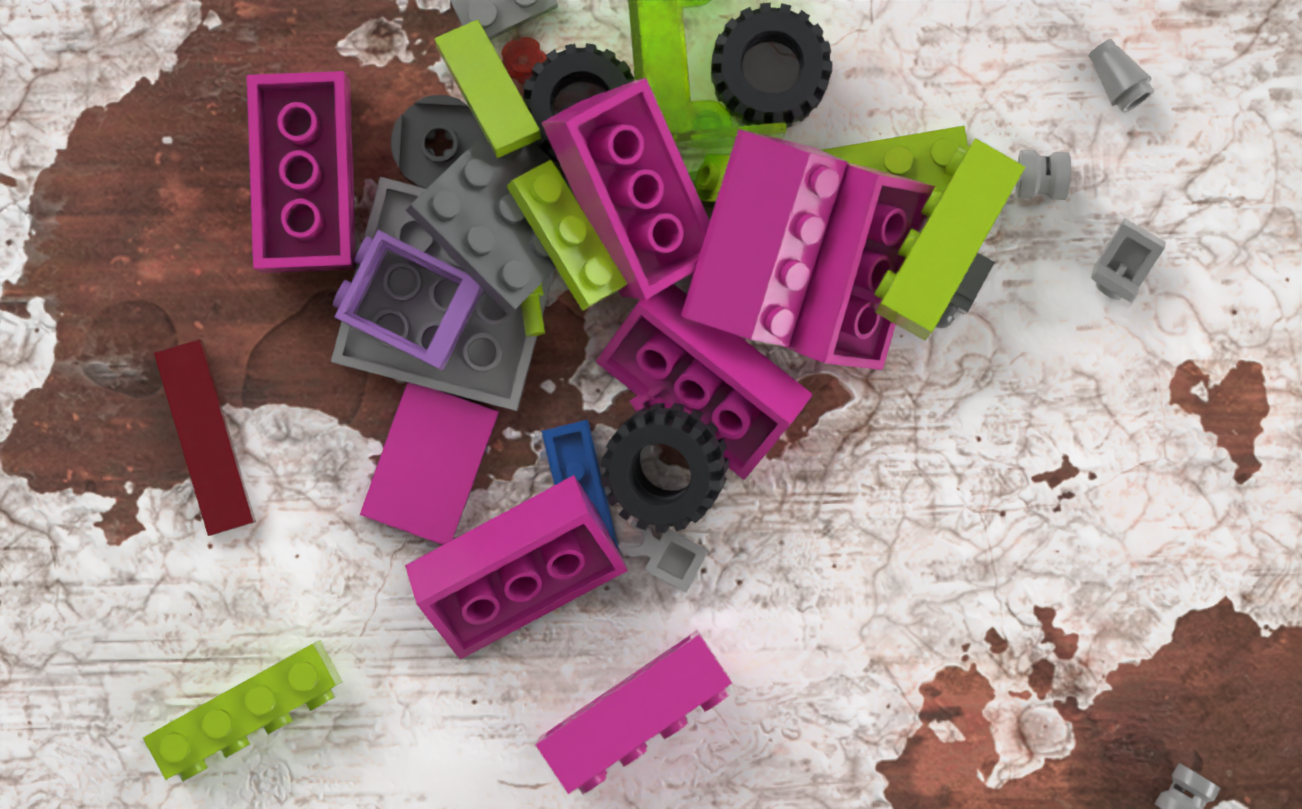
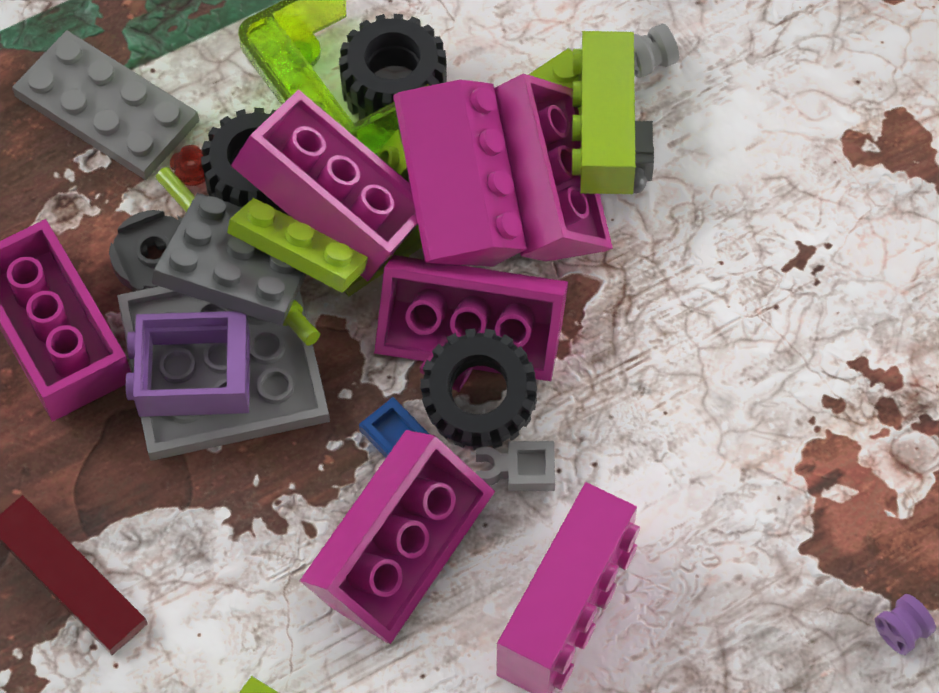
camera: 30 degrees left, 25 degrees down
dark pink tile [359,382,499,545] -> none
lime tile [434,19,541,158] -> none
light grey bracket [1091,218,1166,303] -> none

